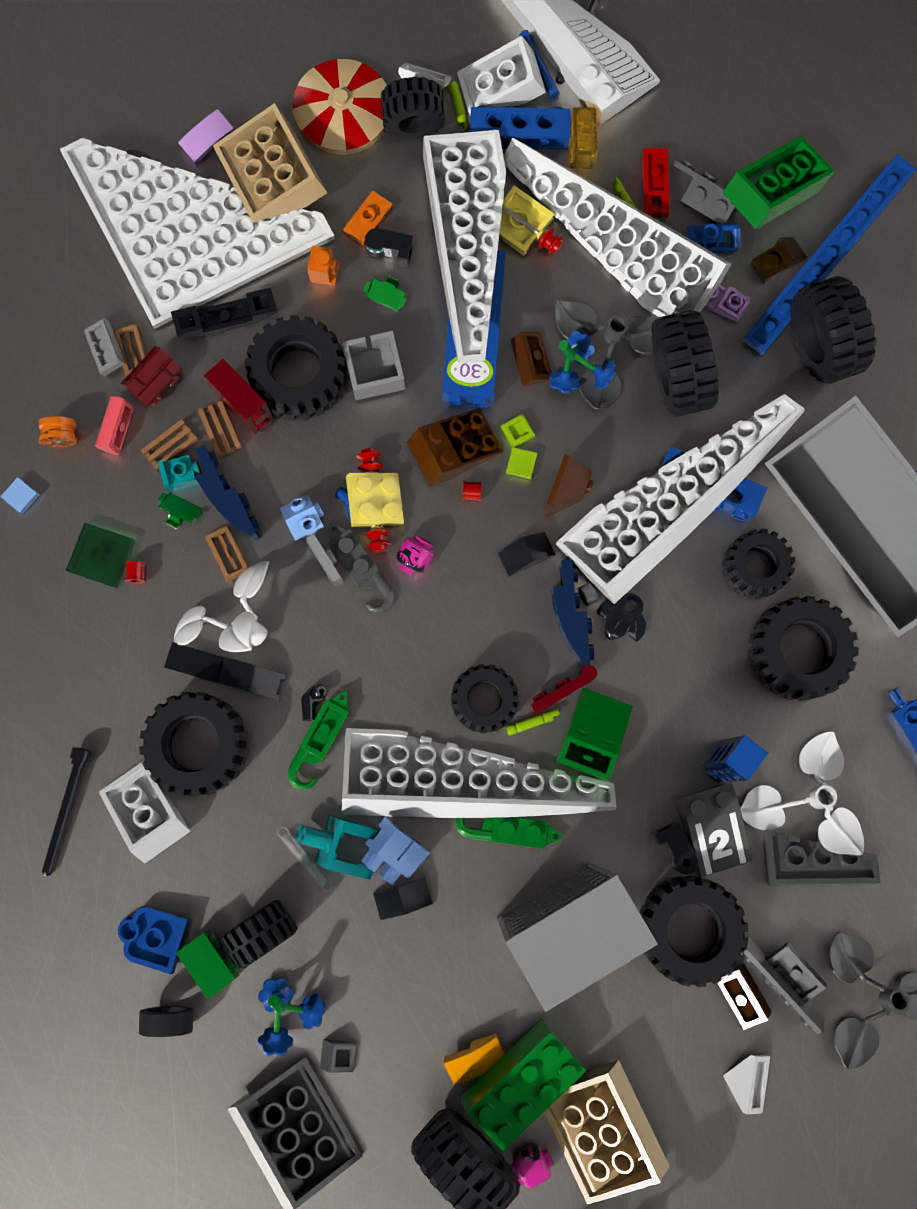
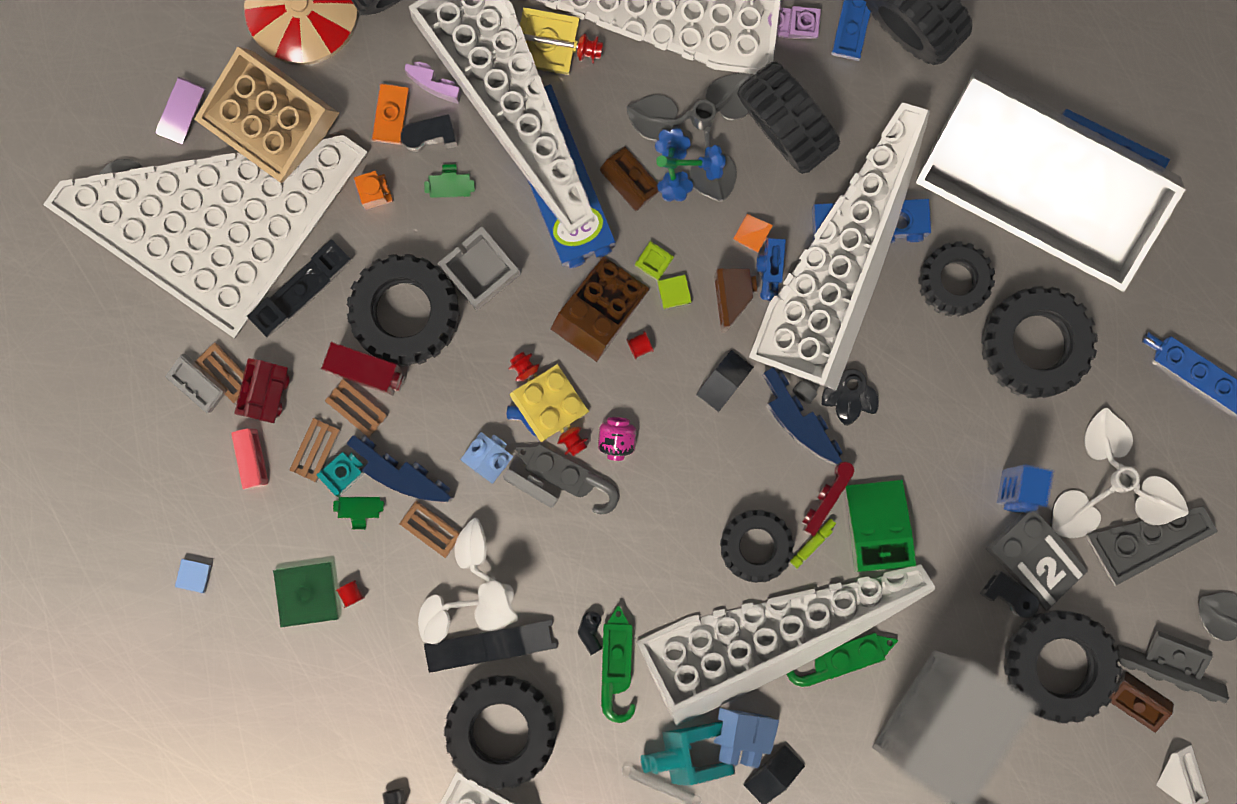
camera: 25 degrees left, 5 degrees up
orange wheel [38,416,77,447] -> none
none -> lavender slope [405,62,461,104]
none -> orange slope [733,214,773,253]
none -> blue piece [756,238,786,301]

